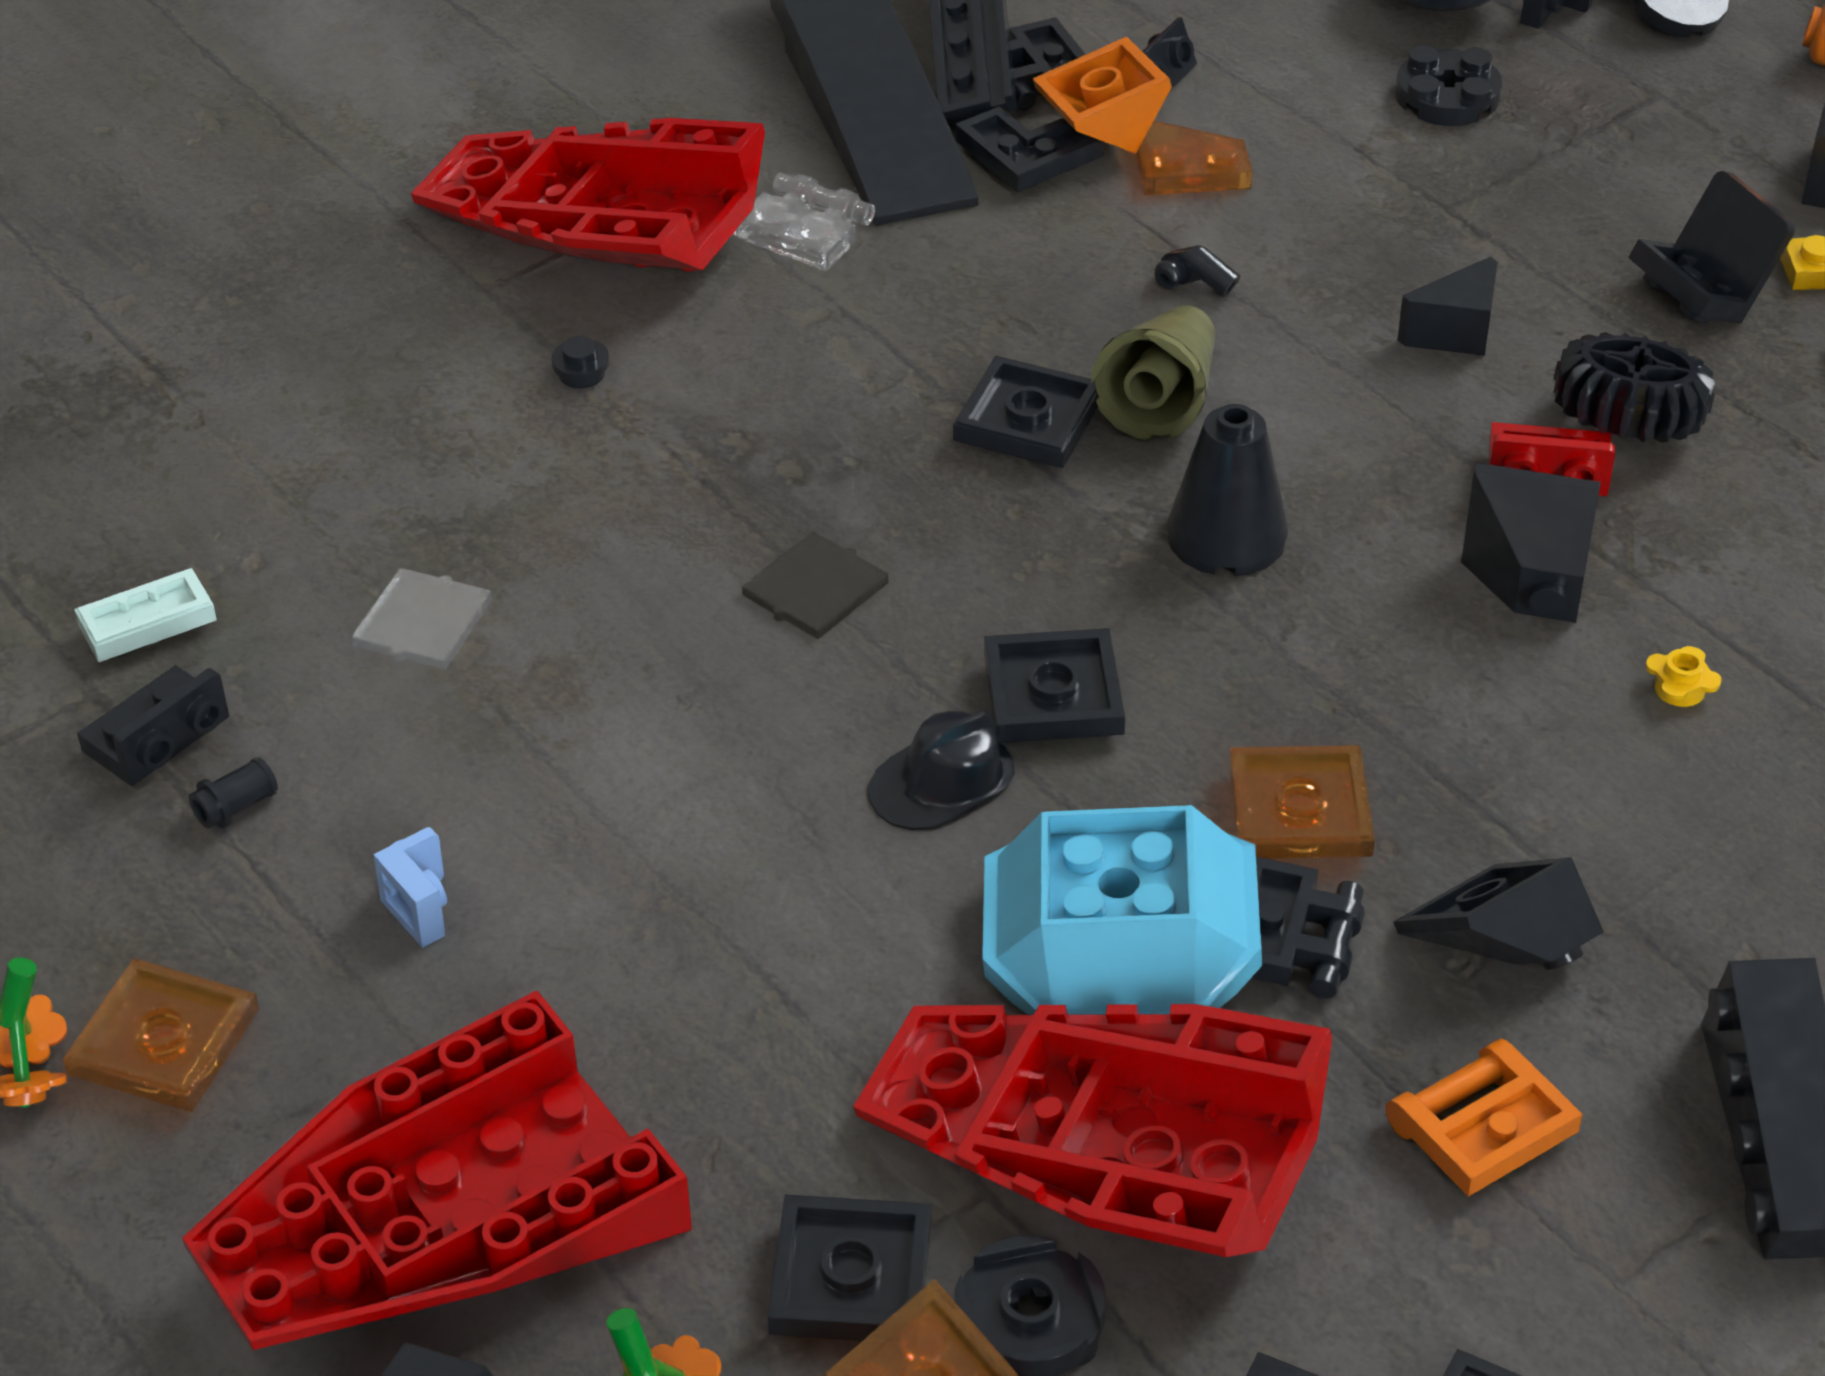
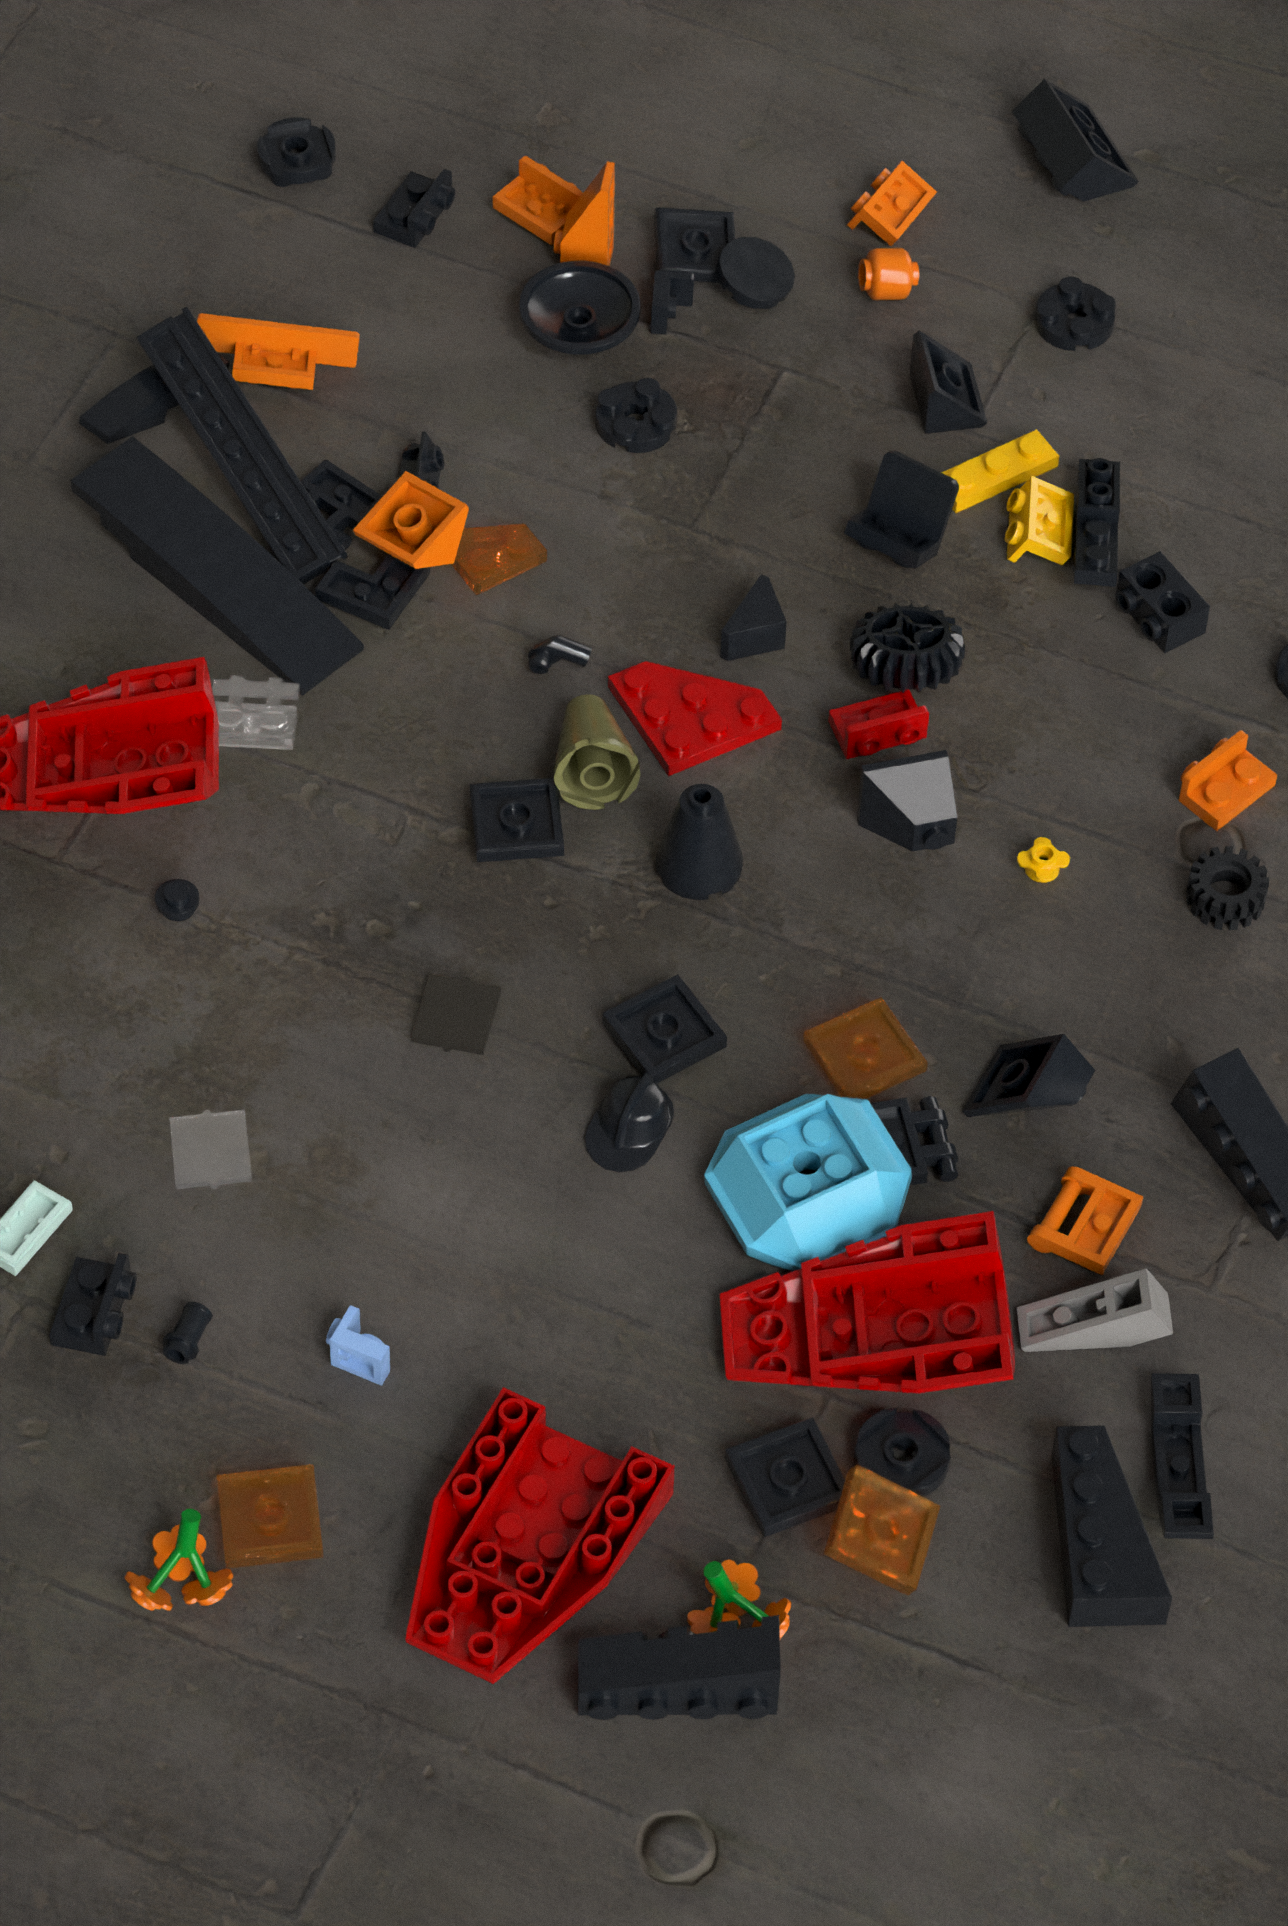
camera: 30 degrees left, 10 degrees up
none -> red plate [608,661,782,777]
none -> light grey slope [1017,1268,1173,1352]

